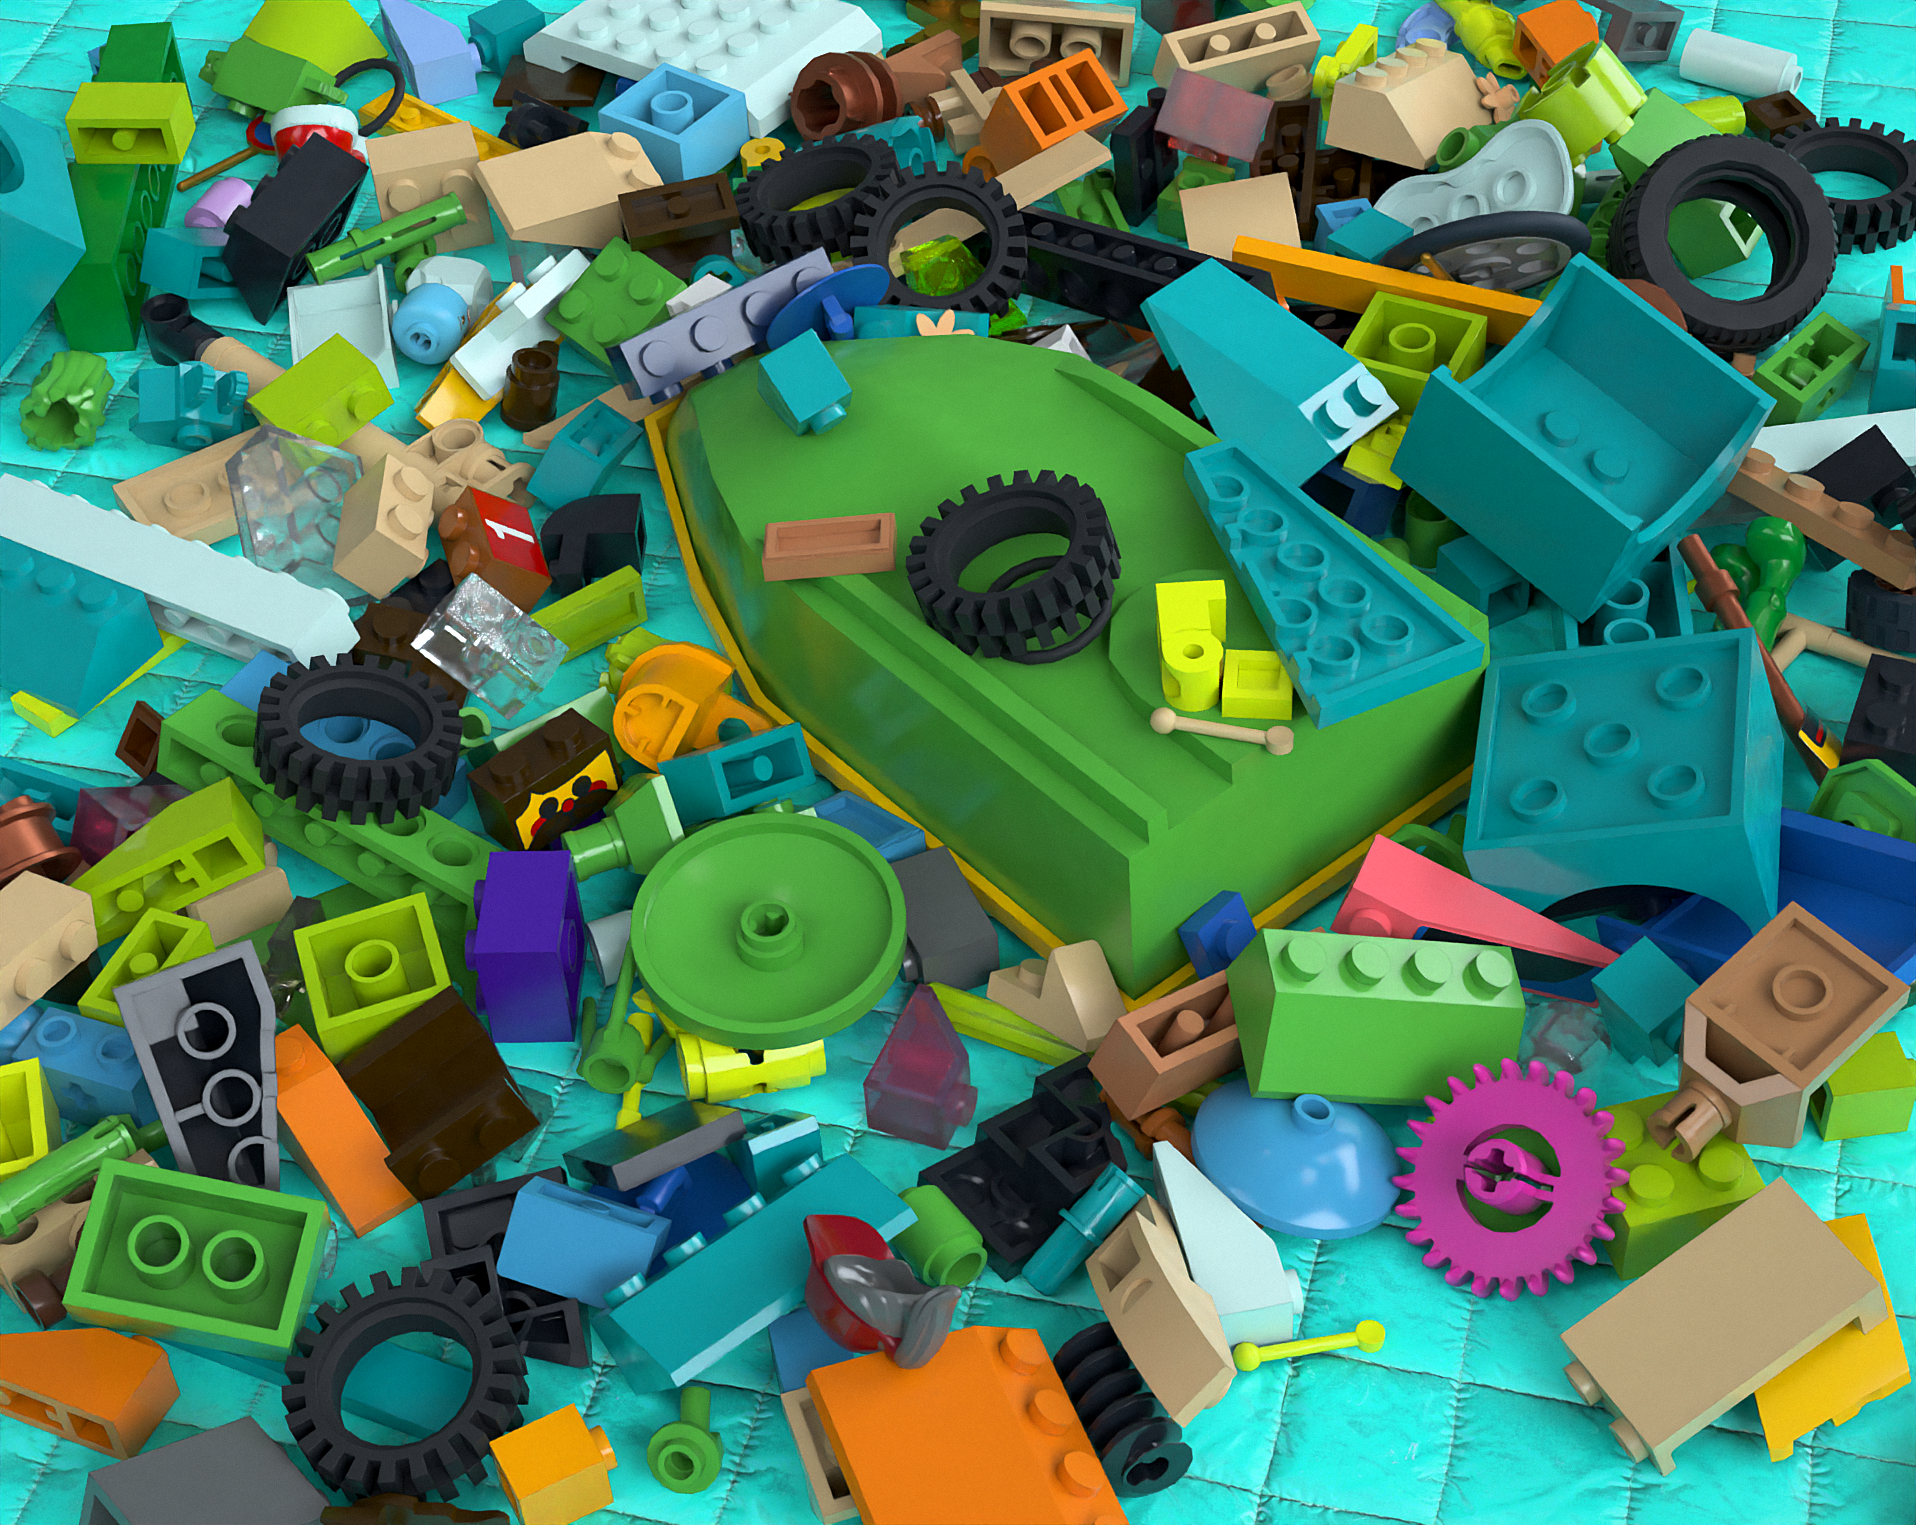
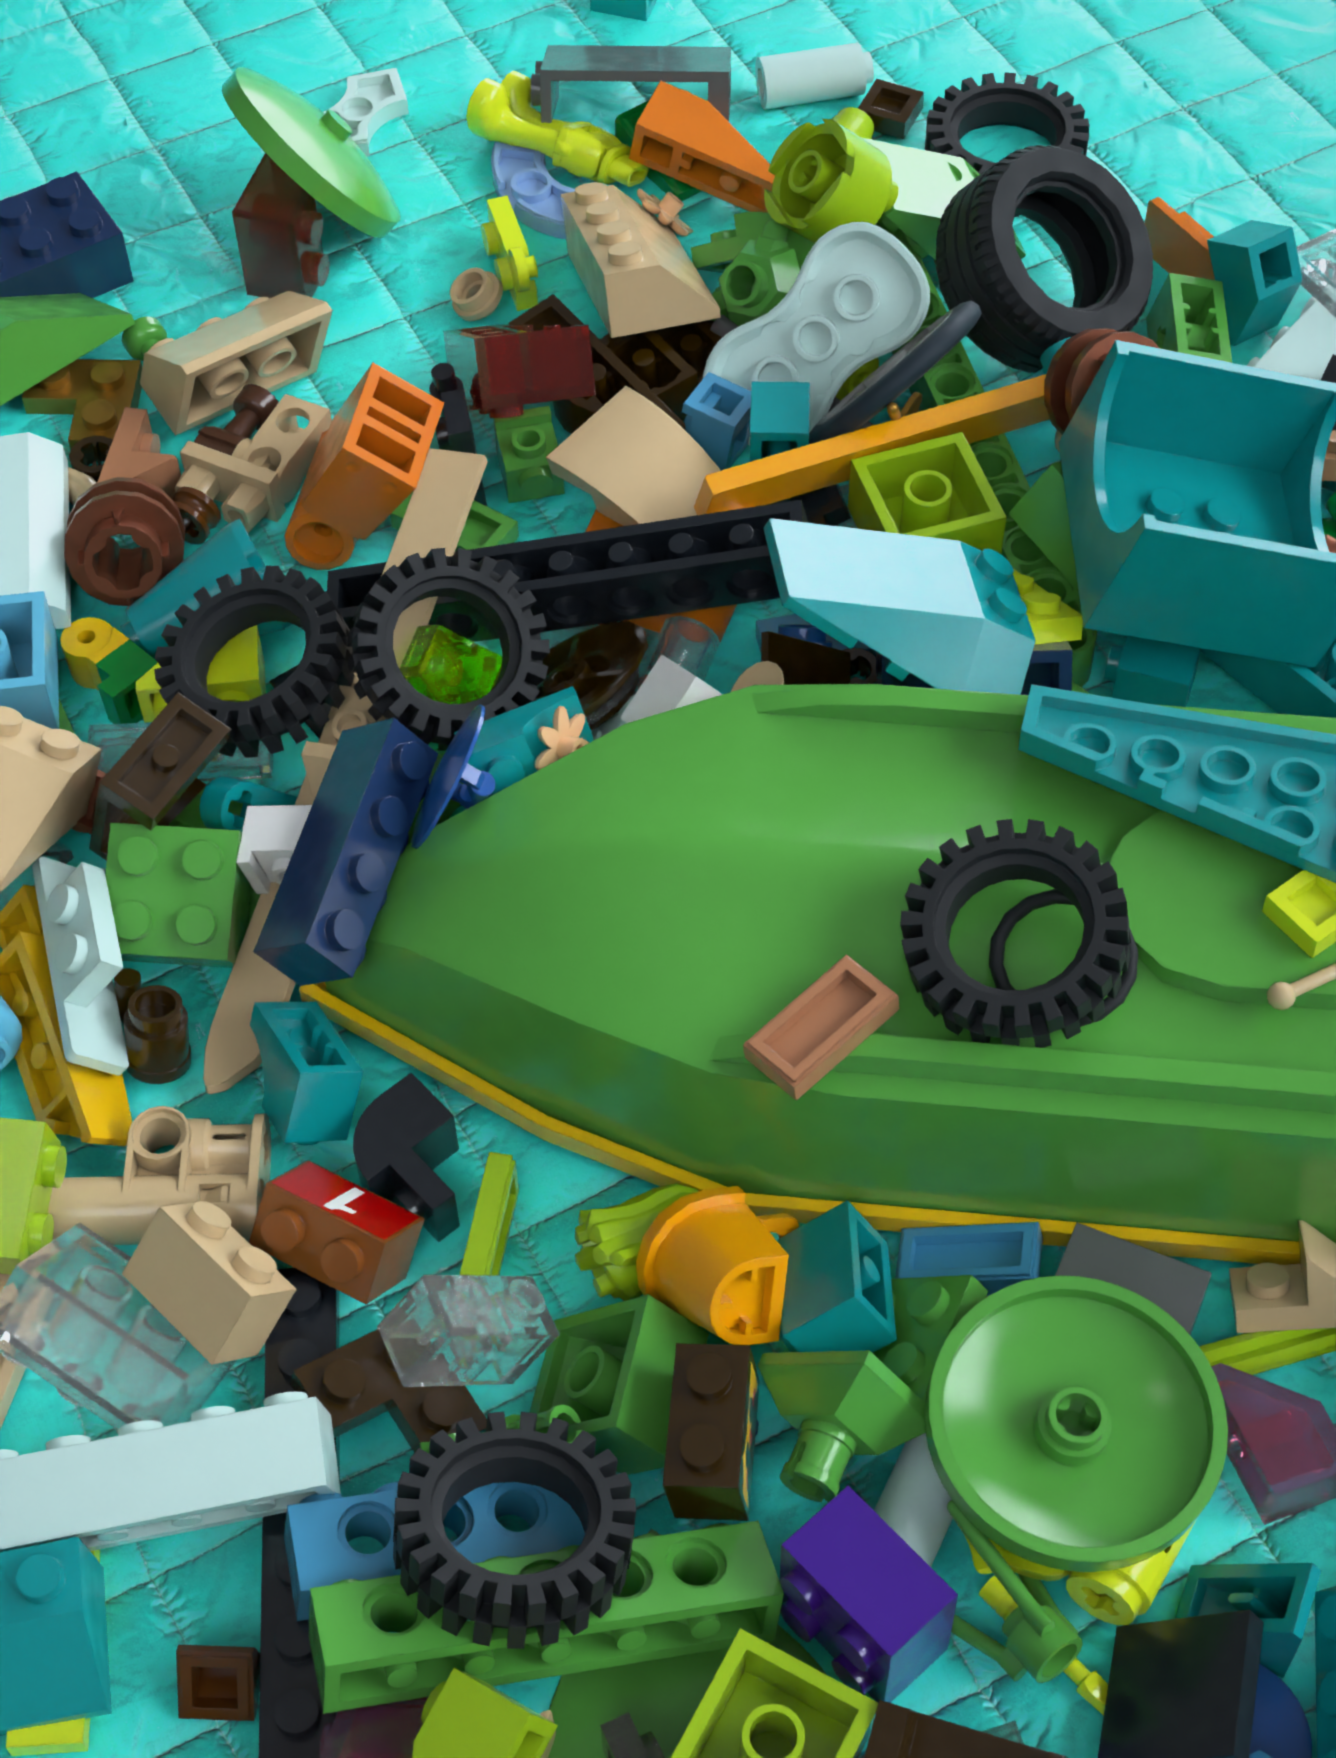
camera: 45 degrees left, 10 degrees up
teal slope [757,328,853,437] -> none
tan brick [1152,1,1321,112] -> none
neon yellow leg [1155,580,1226,712] -> none

